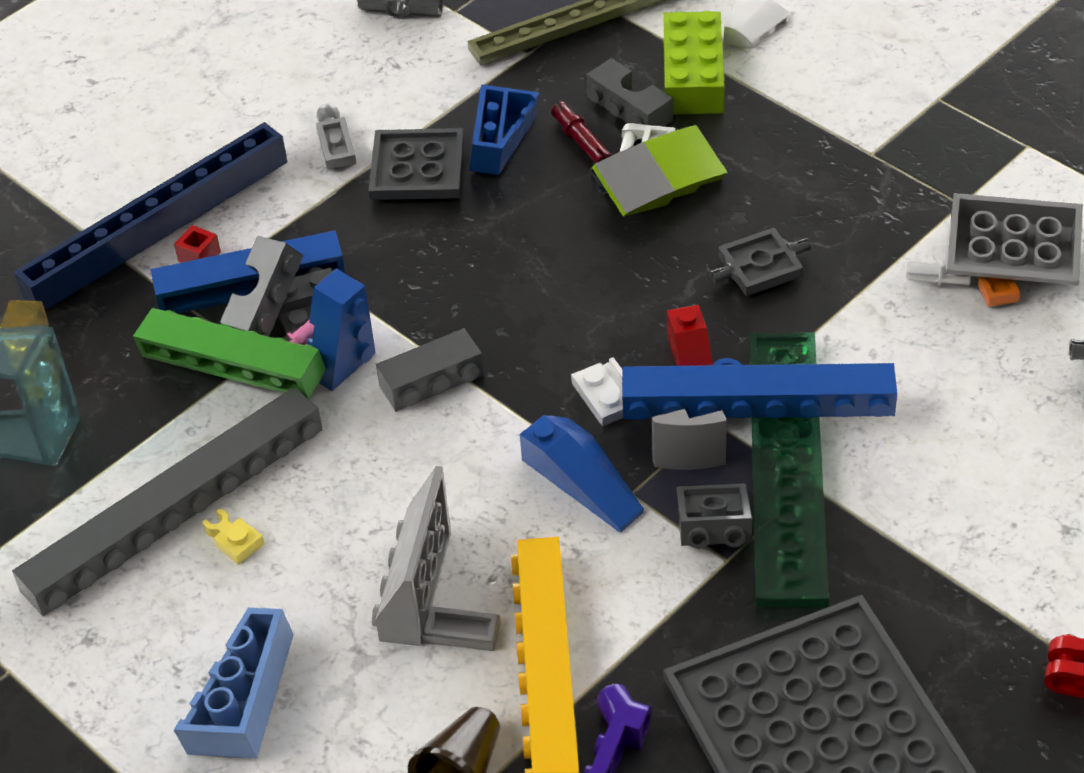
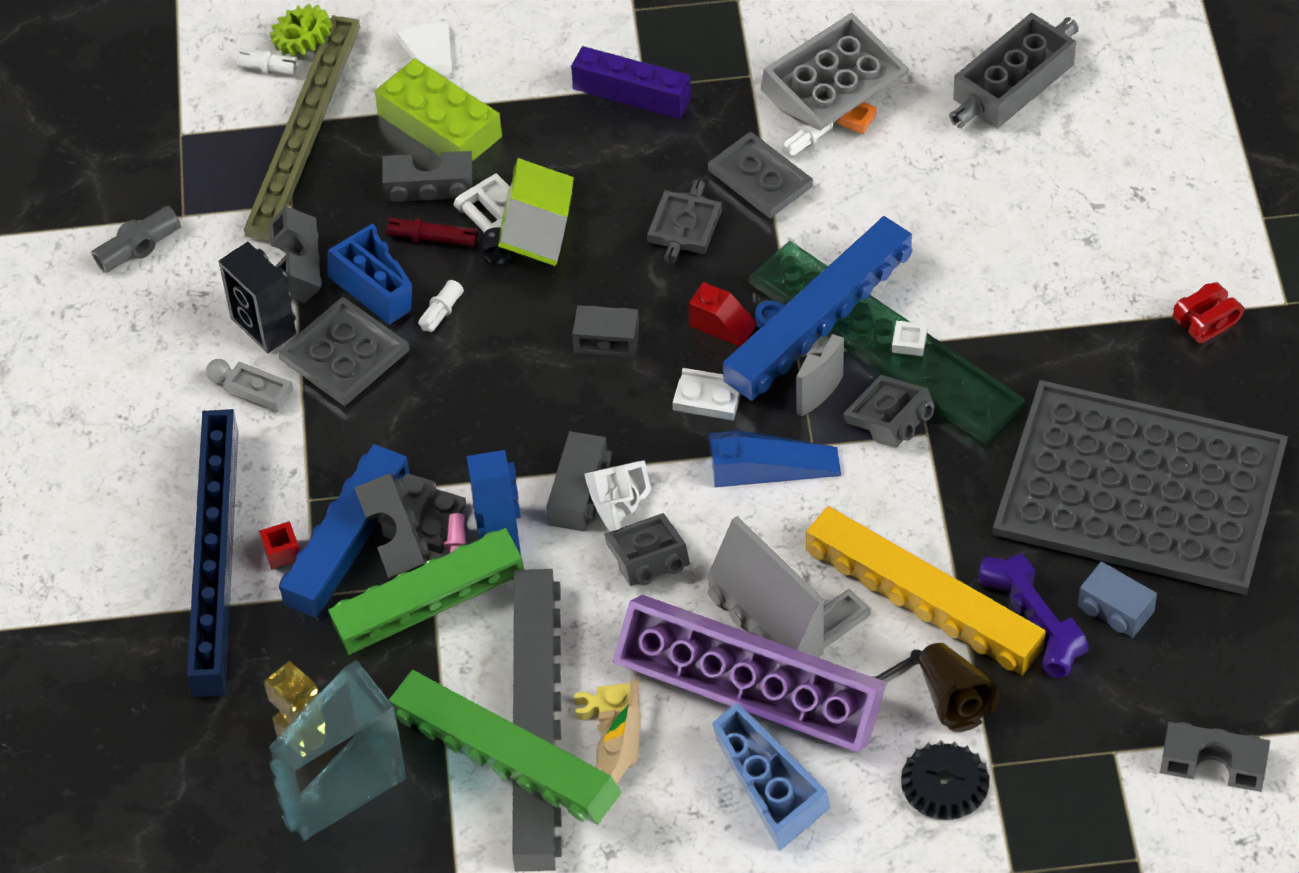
camera: 50 degrees left, 5 degrees up
none -> black brick [218,241,296,354]
none -> dark grey arch [269,206,322,304]
none -> bright green brick [388,669,622,825]
none -> white axle [418,280,464,332]
none -> dark purple brick [571,46,691,119]
none -> dark grey brick [572,305,640,358]
none -> white slope [584,460,651,531]
none -> tan animal [595,678,641,784]
none -> dark grey plate [604,513,690,586]
none -> medium lavender brick [612,595,887,752]
none -> dark grey plate [708,131,813,218]
none -> black hinge [871,649,922,680]
none -> white plate [892,321,927,356]

